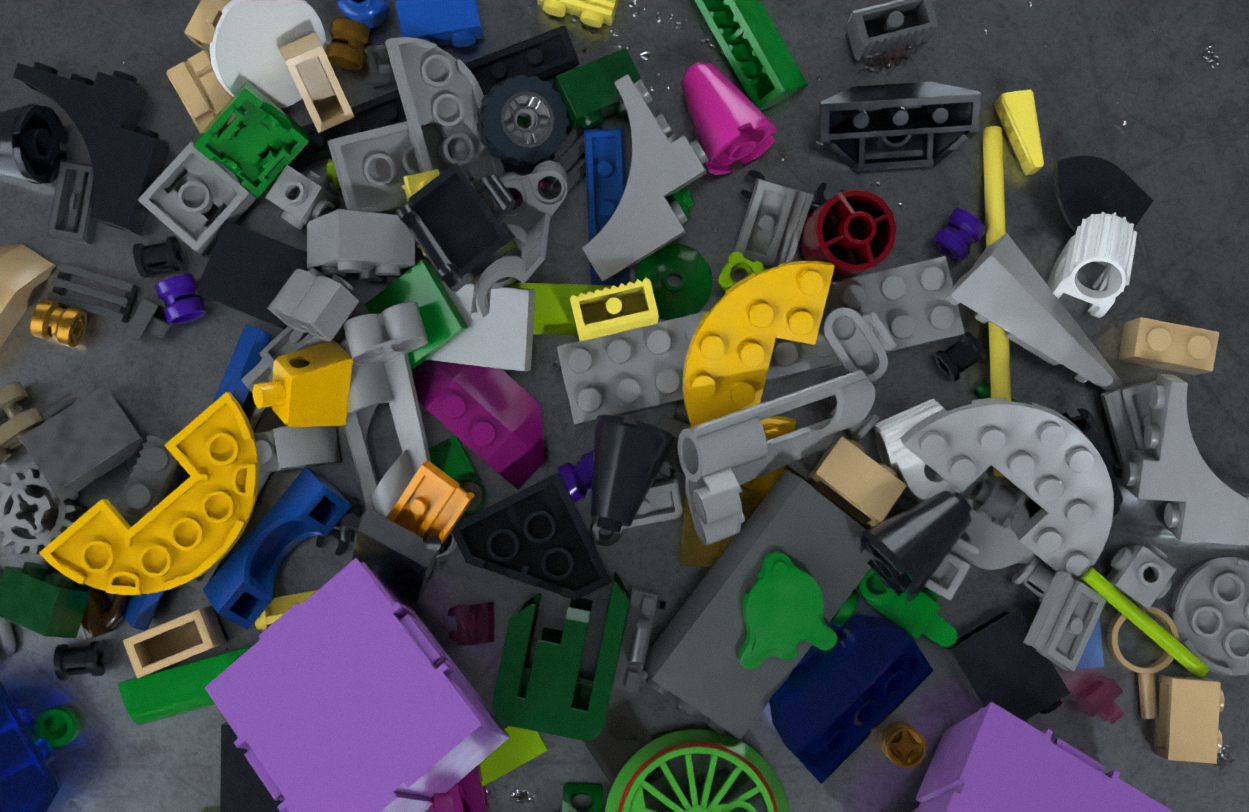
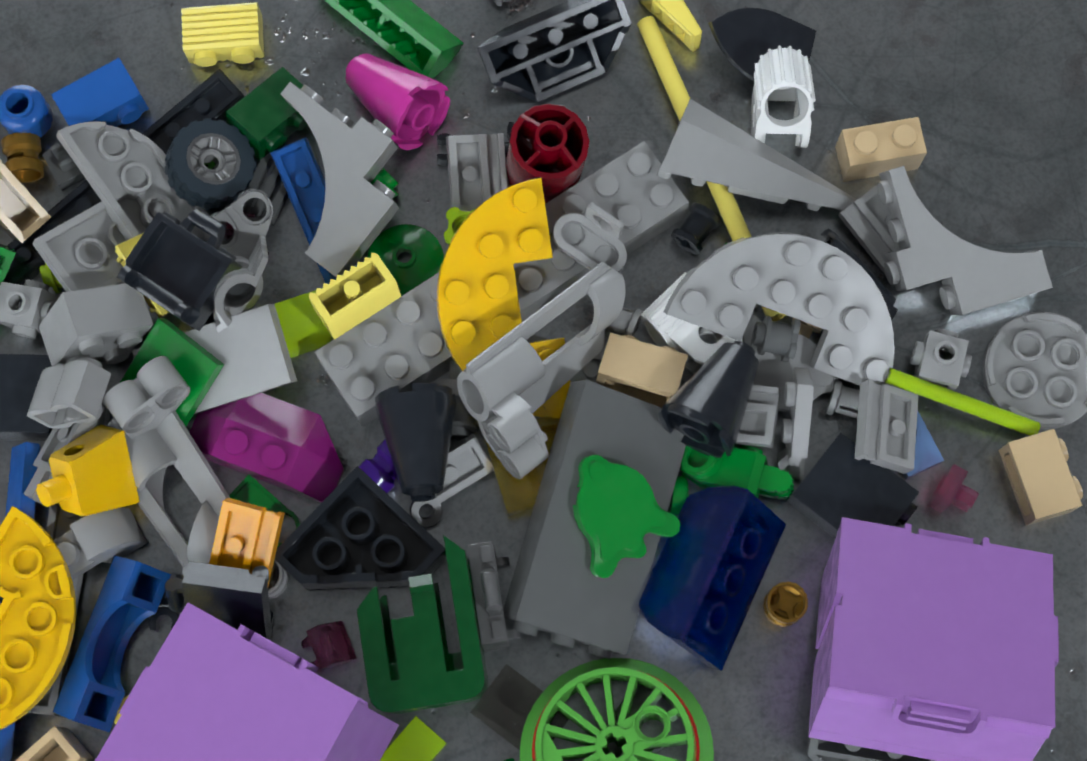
camera: 15 degrees left, 10 degrees down
dark purple wheel [931,208,987,263] -> none
tan piece [1106,606,1179,719] -> none
none -> light grey hinge [777,367,814,480]

